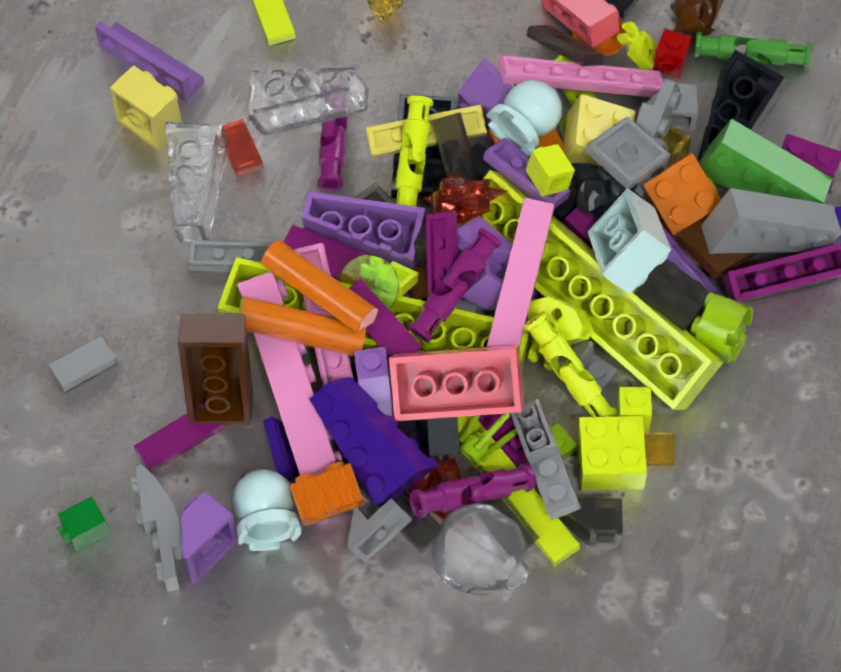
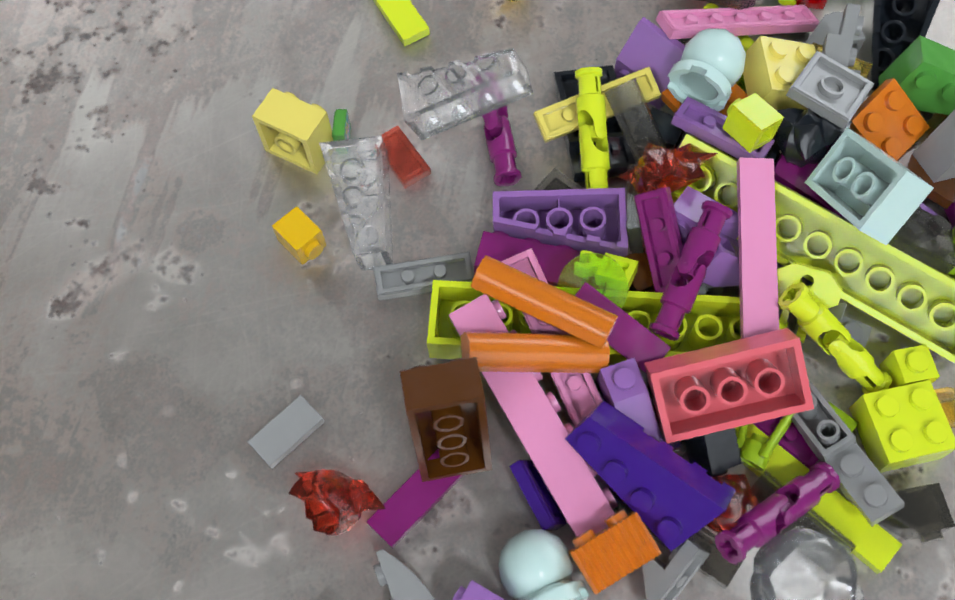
camera: 10 degrees left, 5 degrees up
medium lavender fence [95,21,204,102] -> none
none -> yellow brick [272,206,327,265]
none -> clear red hair [288,469,385,536]
none -> bright green tile [332,109,351,152]

